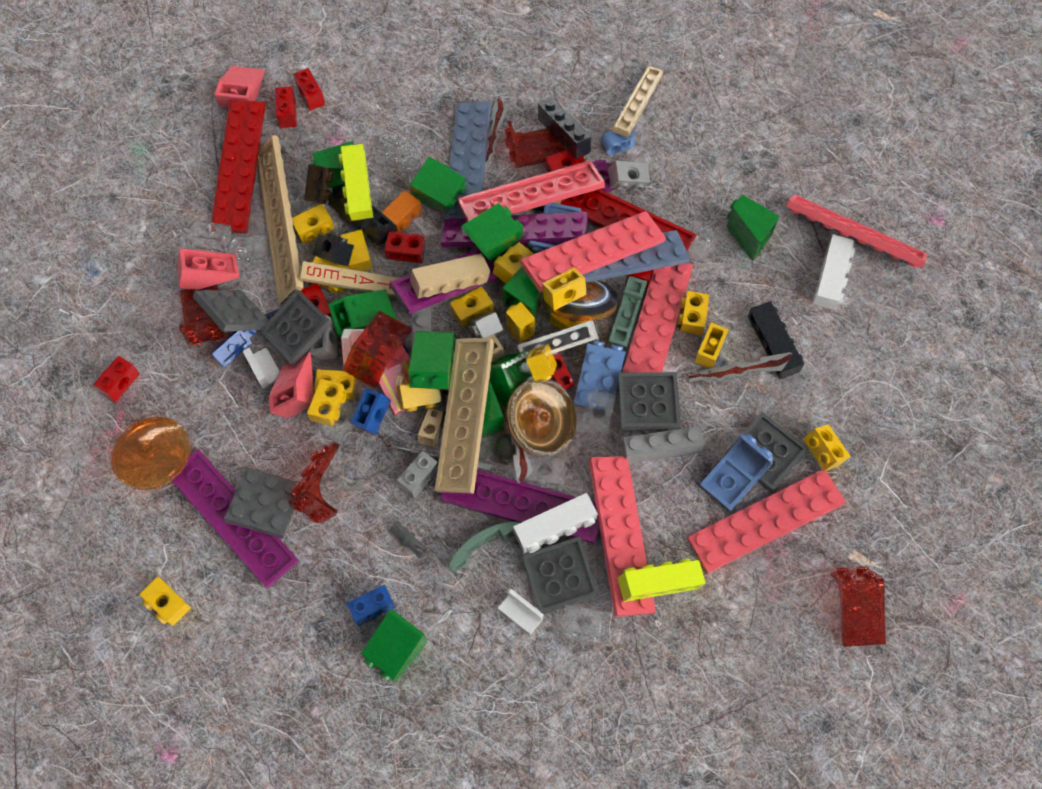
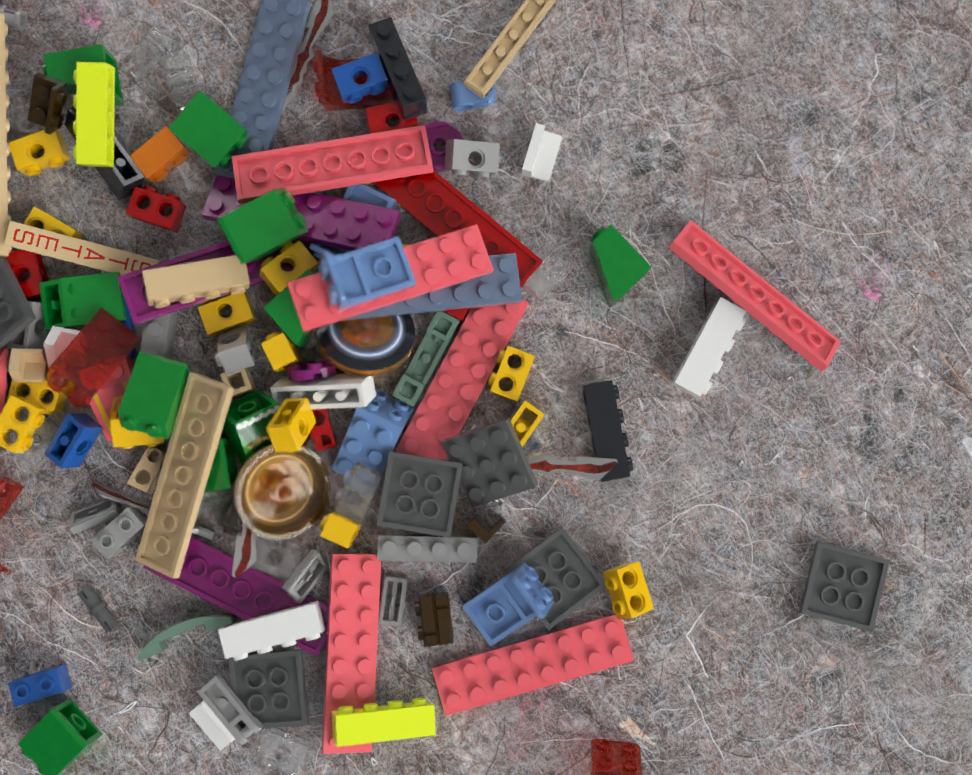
camera: 10 degrees right, 20 degrees up
black brick [313,233,354,266] -> none
yellow brick [341,230,373,271] -> none
yellow brick [542,267,586,310] -> none
none -> tan panel [8,348,47,382]
none -> light grey tile [69,496,120,534]
none -> light grey plate [198,674,262,745]
none -> light grey tile [282,549,329,604]
none -> magenta plate [287,359,337,381]
none -> medium blue bracket [318,236,416,311]
none -> yellow brick [319,511,363,548]
none -> blue brick [331,52,389,103]
none -> light grey tile [378,575,409,628]
none -> dark brown brick [415,592,454,647]
none -> dark grey plate [442,418,538,507]
none -> dark brown panel [467,517,506,544]
none -> white panel [522,123,562,182]
none -> dark grey plate [799,541,890,632]

